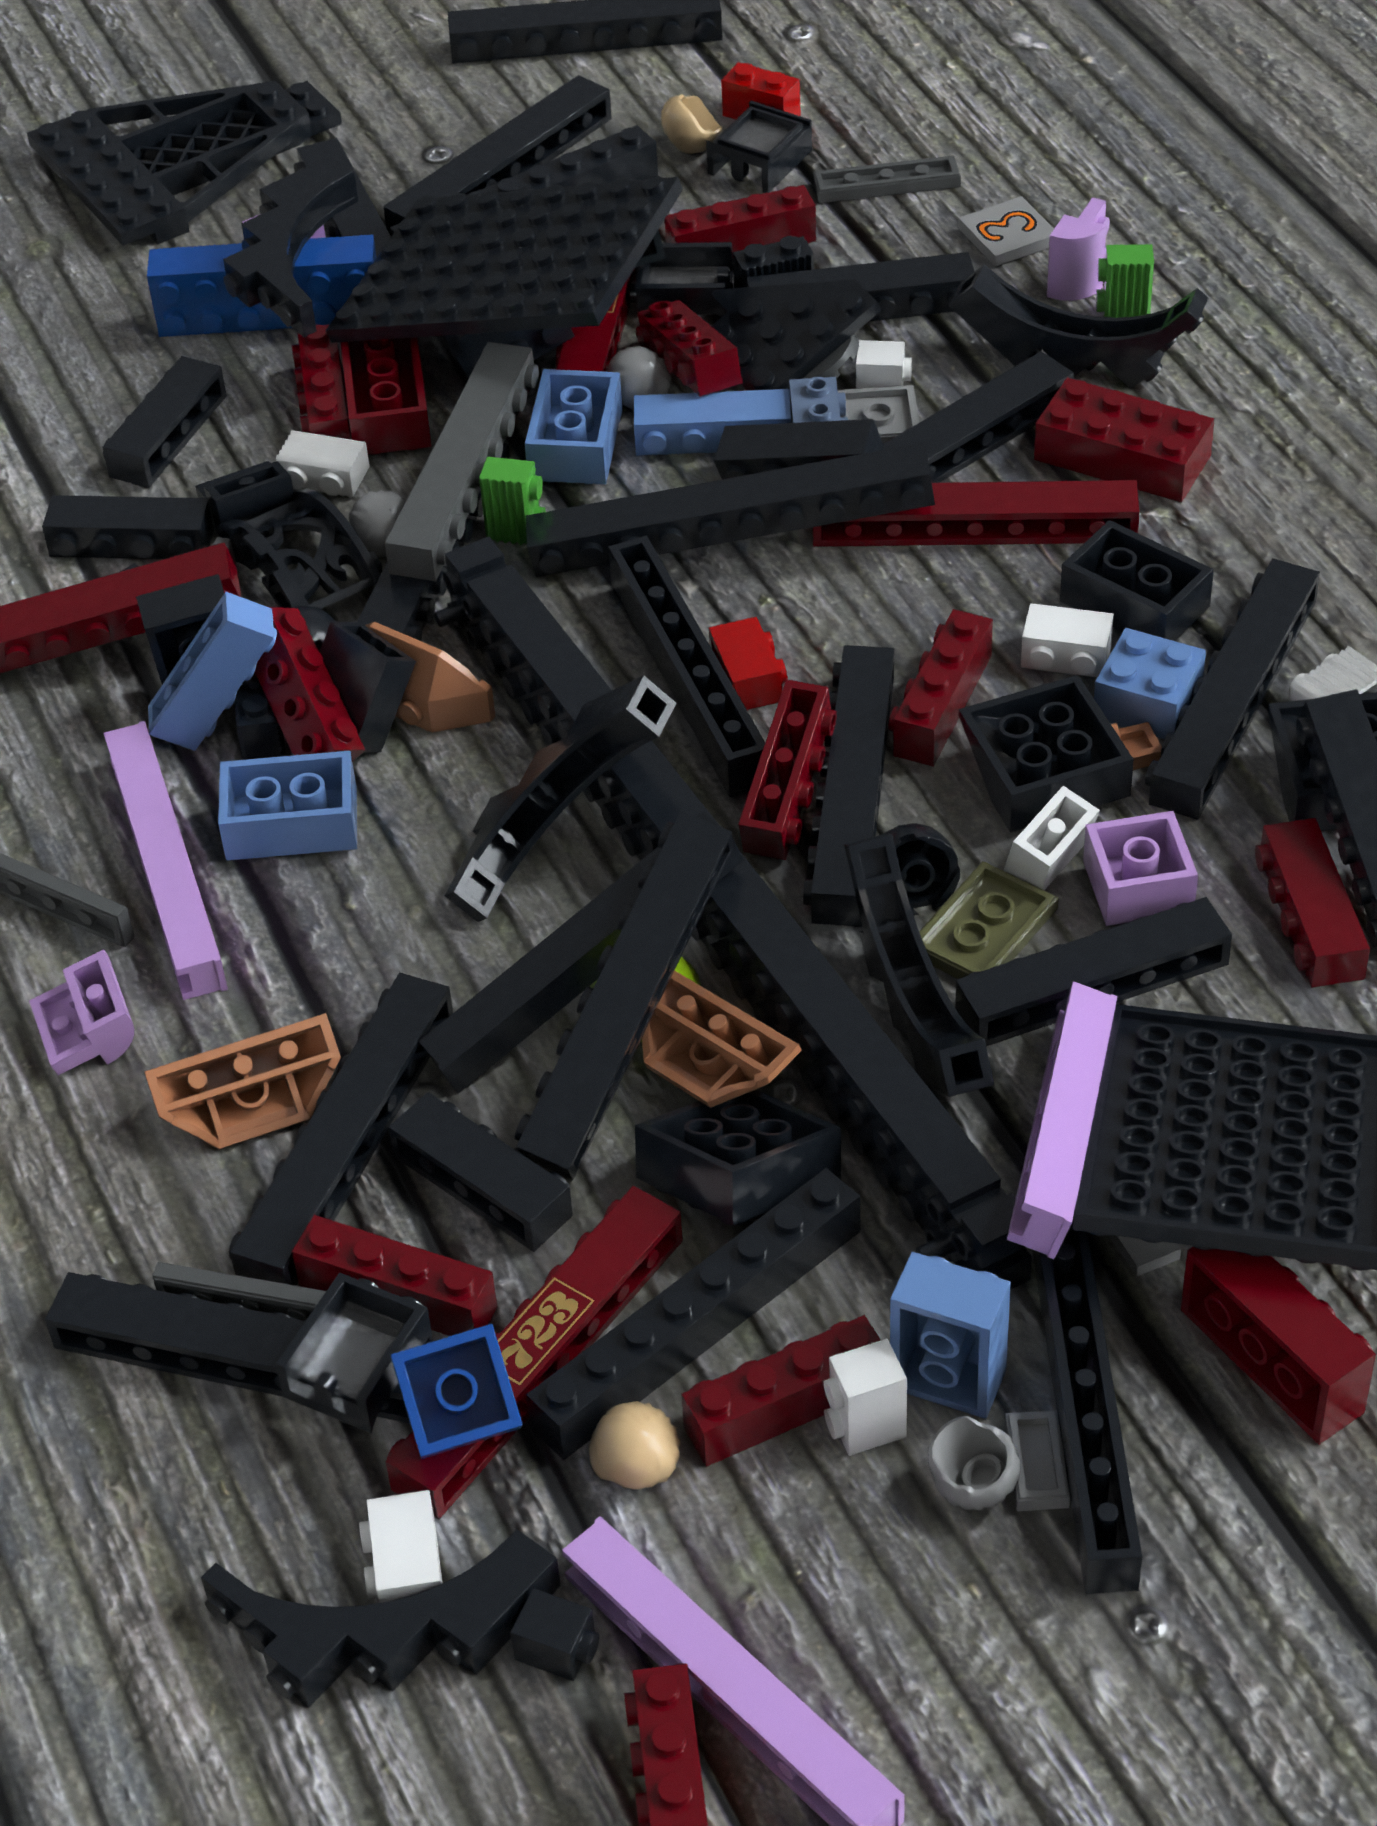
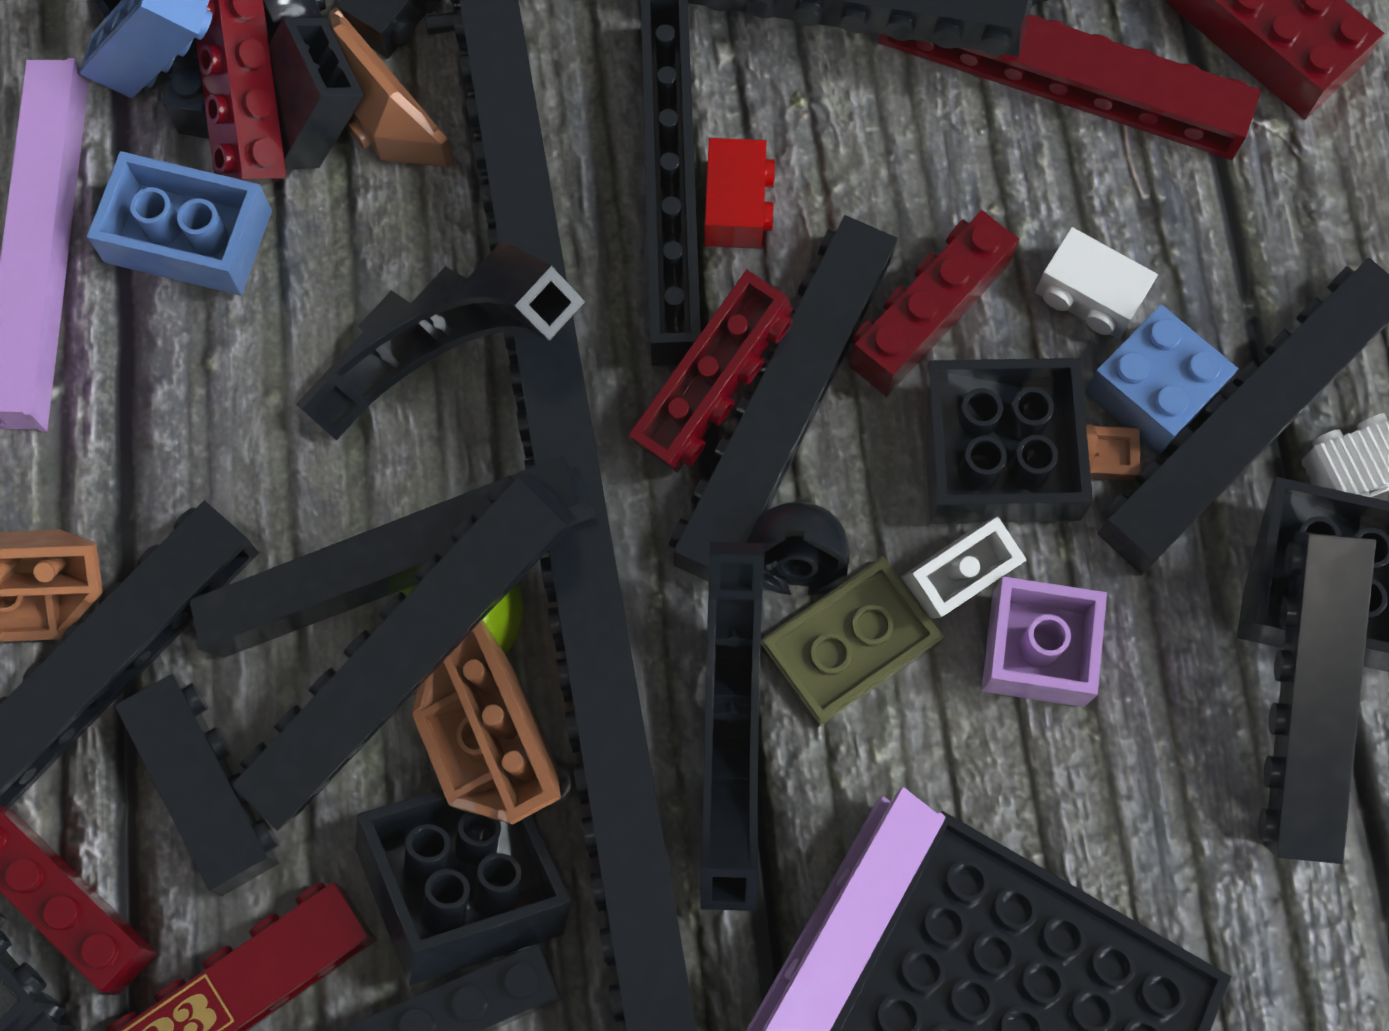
camera: 15 degrees right, 25 degrees up
black brick [955,897,1232,1046] -> none
black brick [1060,520,1214,641] -> none
dark red brick [1255,818,1370,988] -> none

